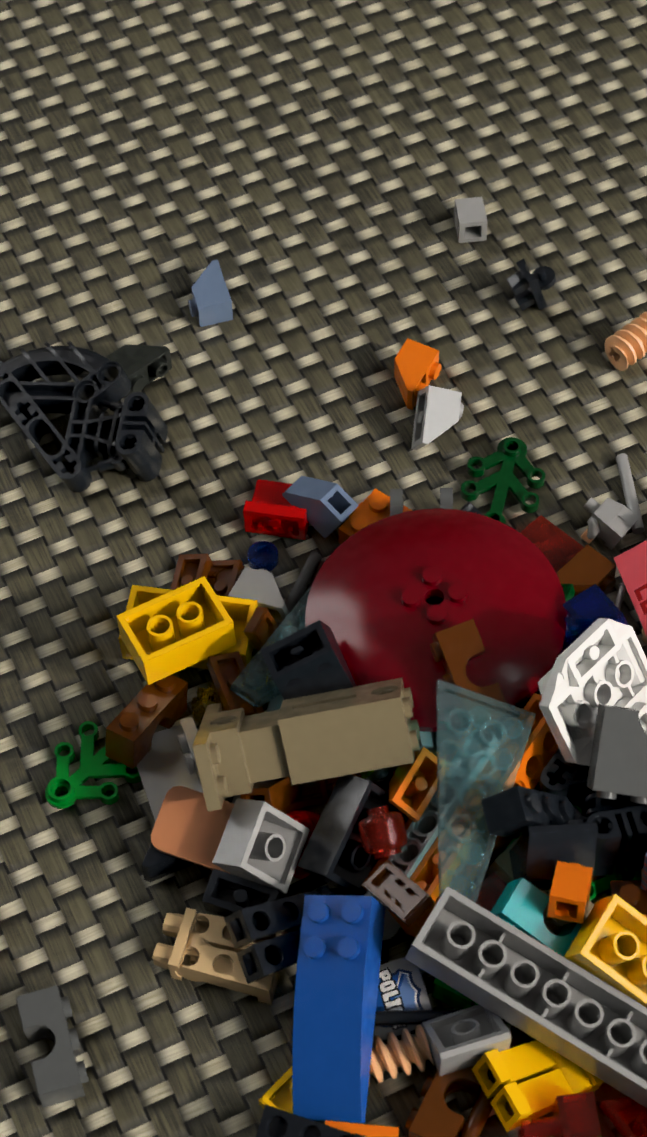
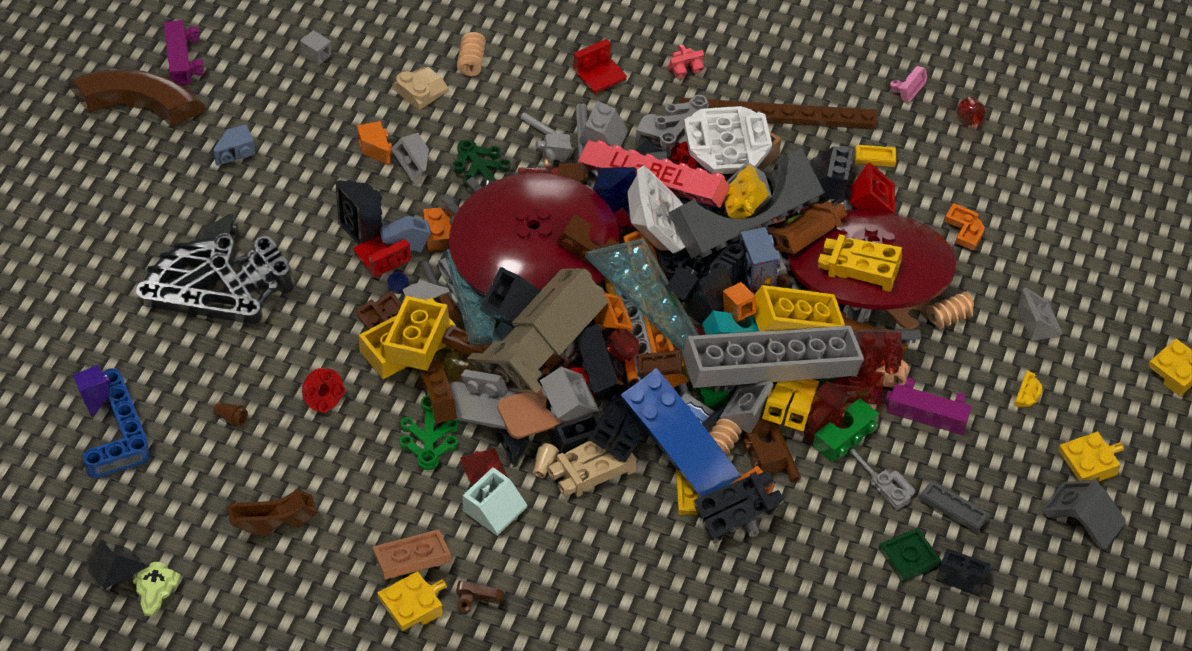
camera: 50 degrees left, 5 degrees down
dark grey arch [16,985,89,1108] -> none
sand blue slope [188,259,233,327] -> none
black hips [506,258,556,311] -> none
none -> reddish brown brick [69,69,206,127]
none -> magenta brick [164,20,204,85]
none -> sand blue slope [213,124,255,166]
none -> red plate [302,368,345,413]
none -> black slope [335,180,383,245]
none -> tan slope [393,67,449,110]
none -> clear red piece [460,448,508,487]
none -> light aqua slope [463,467,527,536]
none -> tan cone [533,443,559,478]

